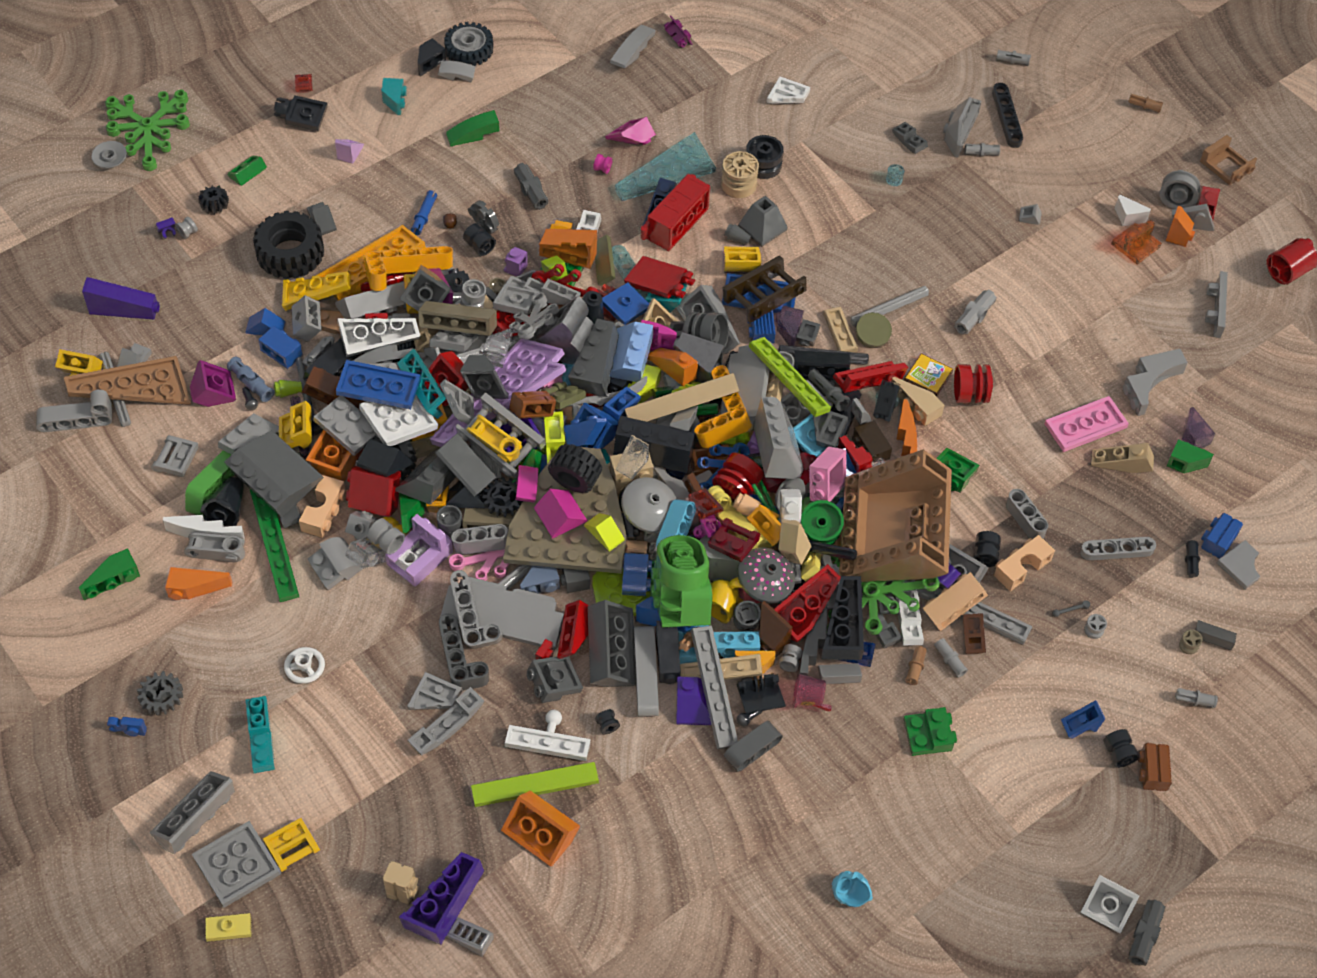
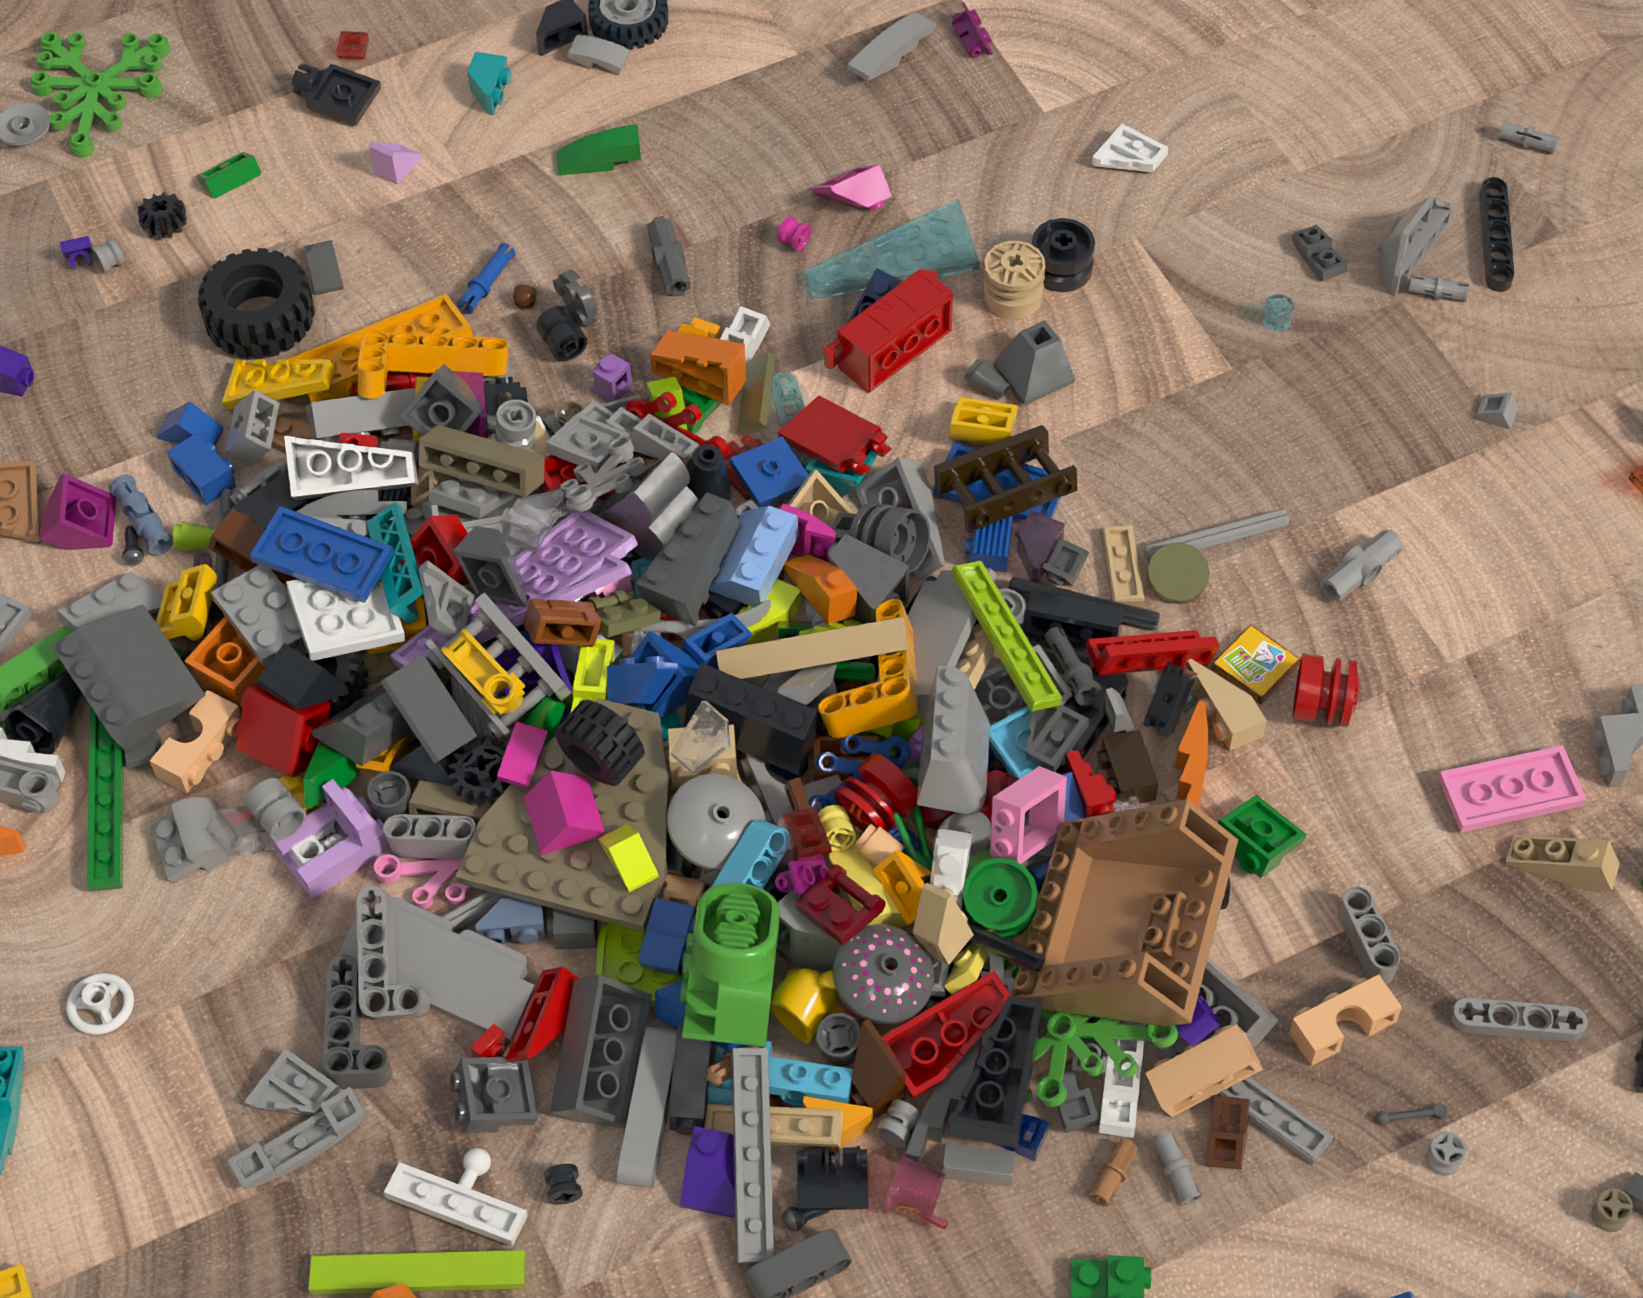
camera: 15 degrees right, 0 degrees up
light grey brick [345,511,378,541] -> none
black wheel [973,531,1001,567] -> none

